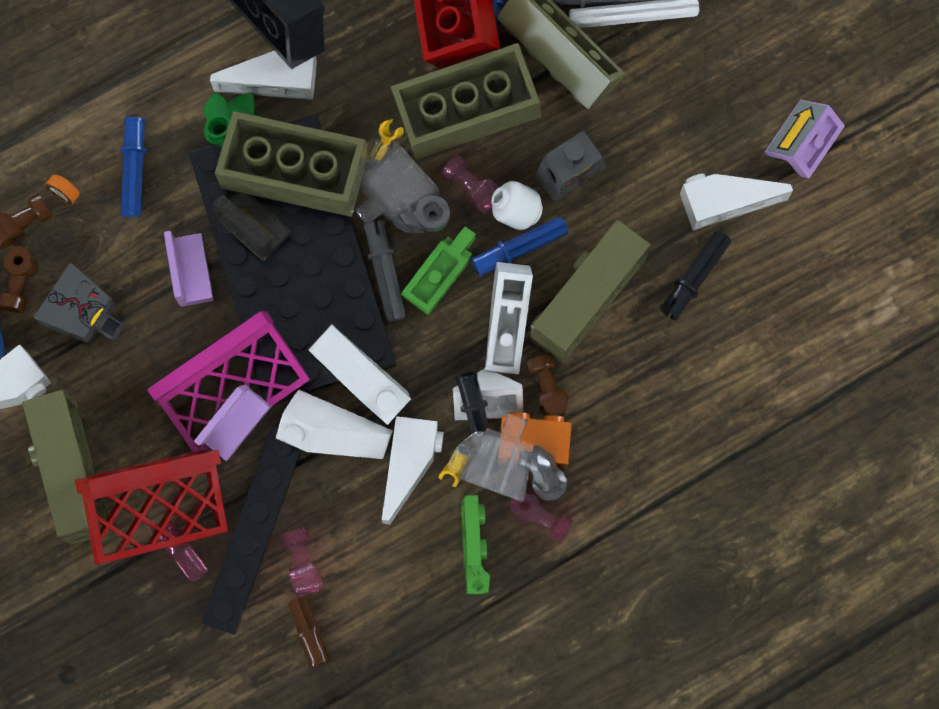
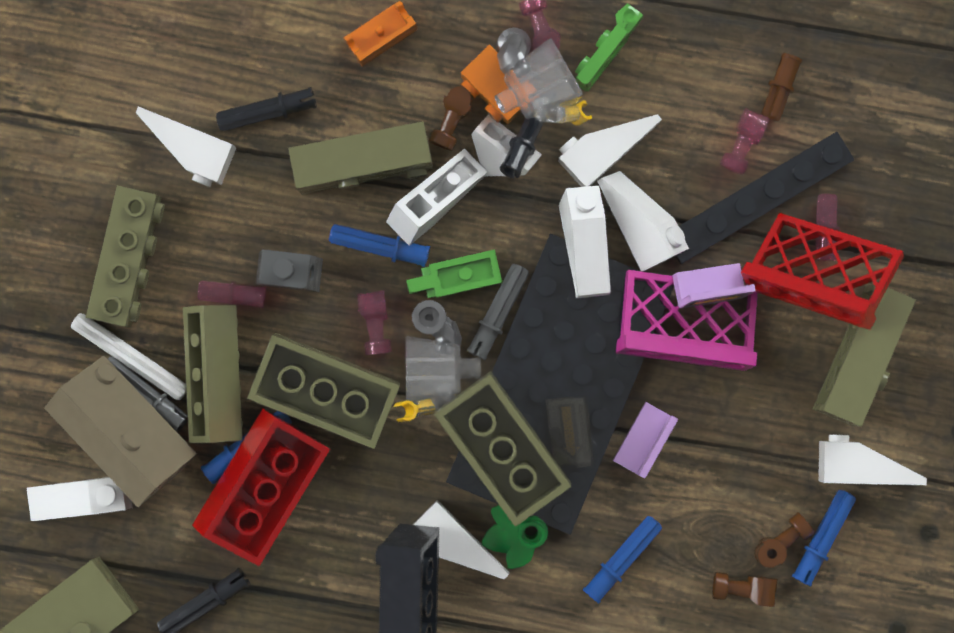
camera: 135 degrees left, 10 degrees up
dark grey torso [34,263,124,344] -> none
orange tile [45,174,80,205] -> none
white head [491,181,543,230] -> none
panel [765,99,845,178] -> none
none -> olive brick [86,185,165,328]
none -> clear pink axle [197,281,266,308]
none -> orange hinge [343,1,418,66]

